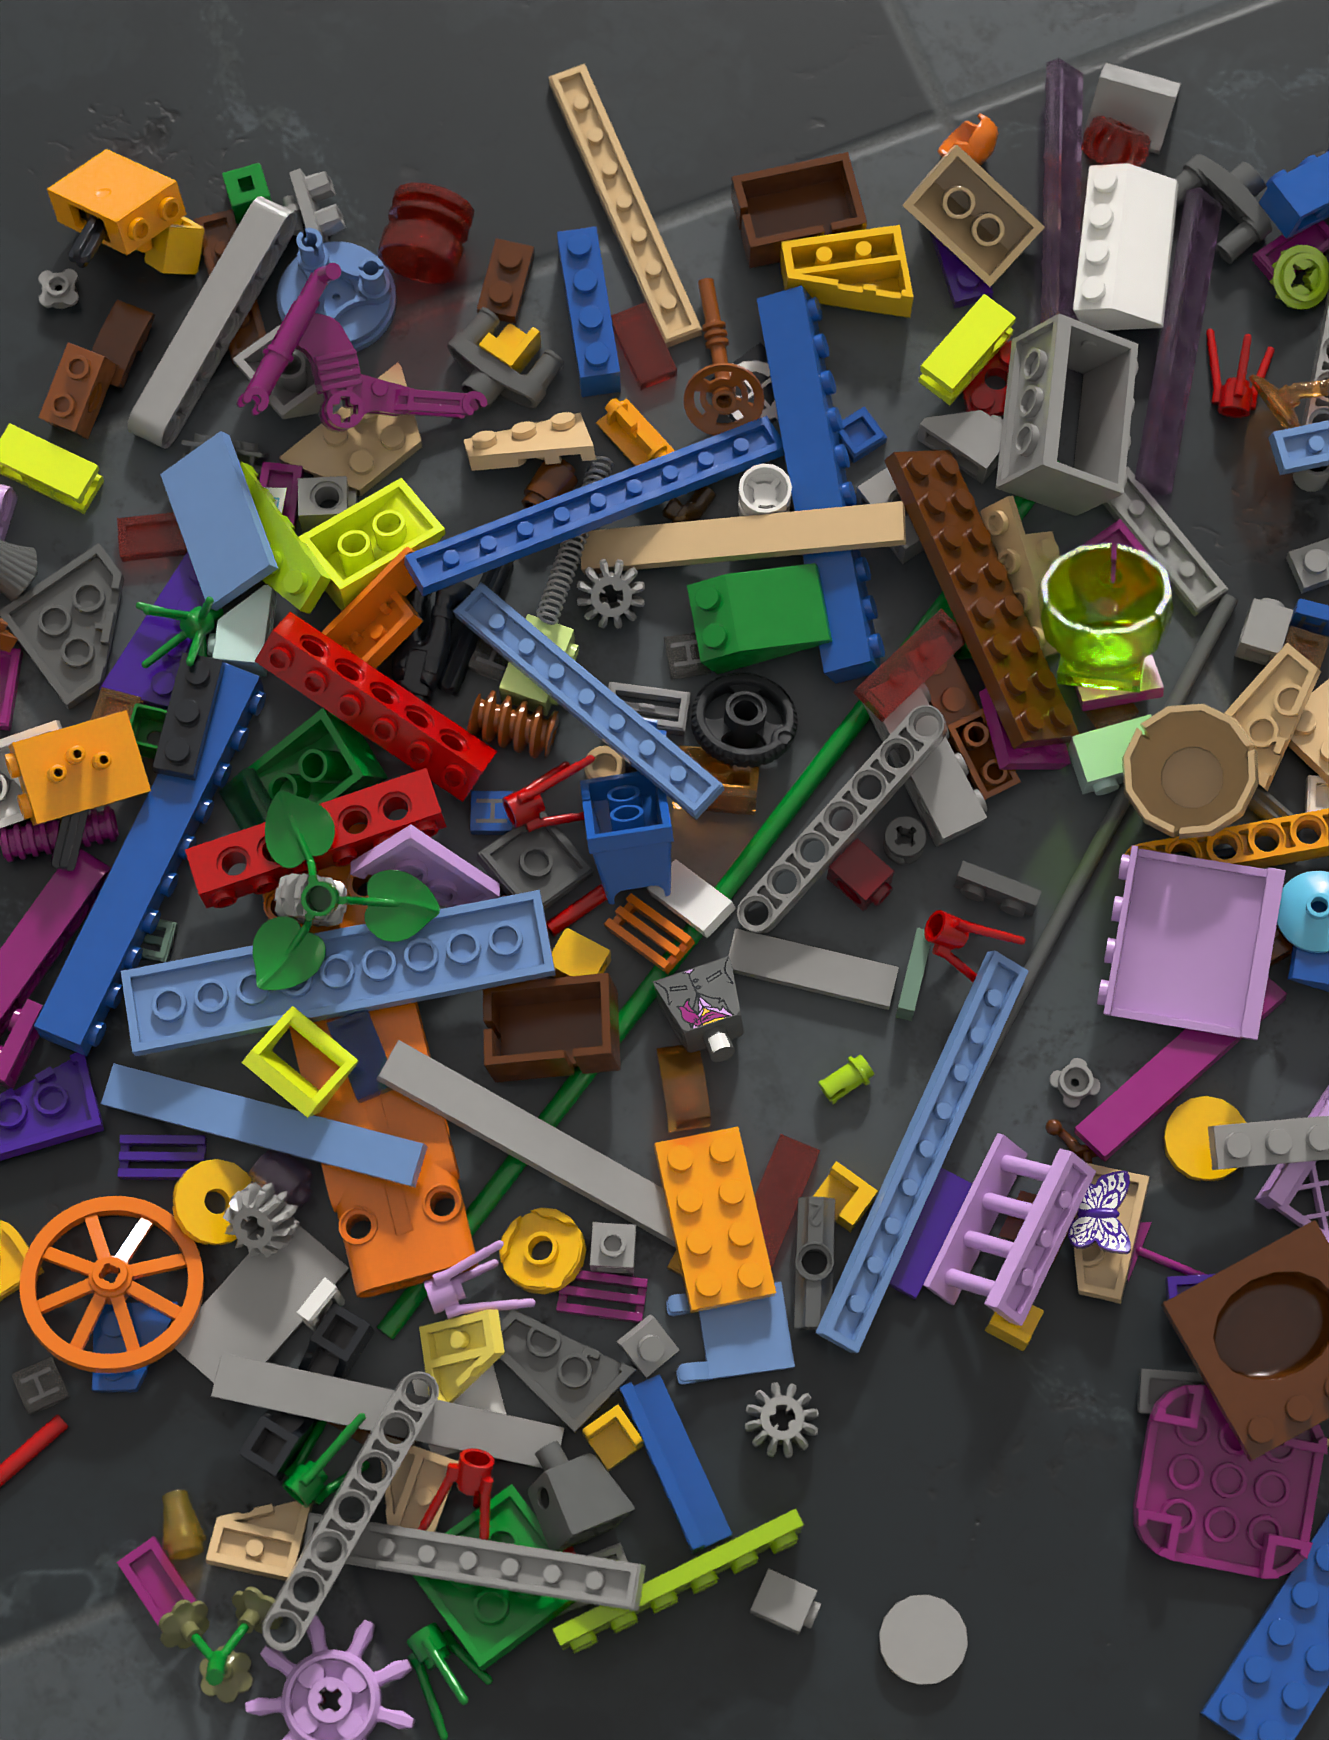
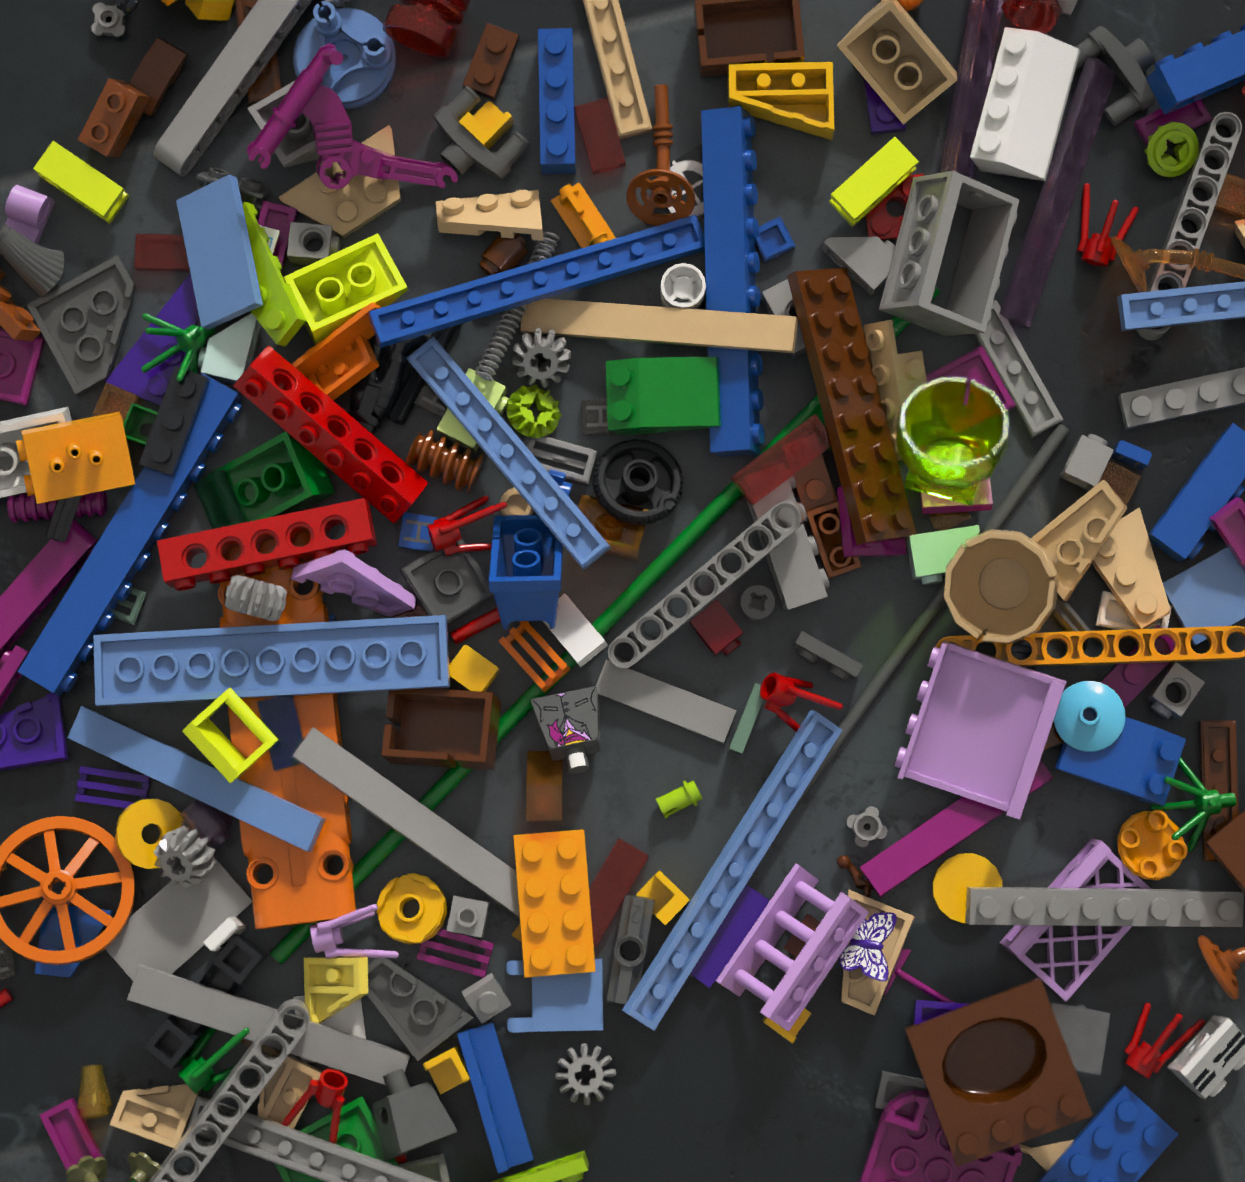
camera: 10 degrees right, 10 degrees up
green plant [252,790,440,990] -> none
dark brown arm [662,486,716,523] -> none
none -> lime gear [506,384,562,438]

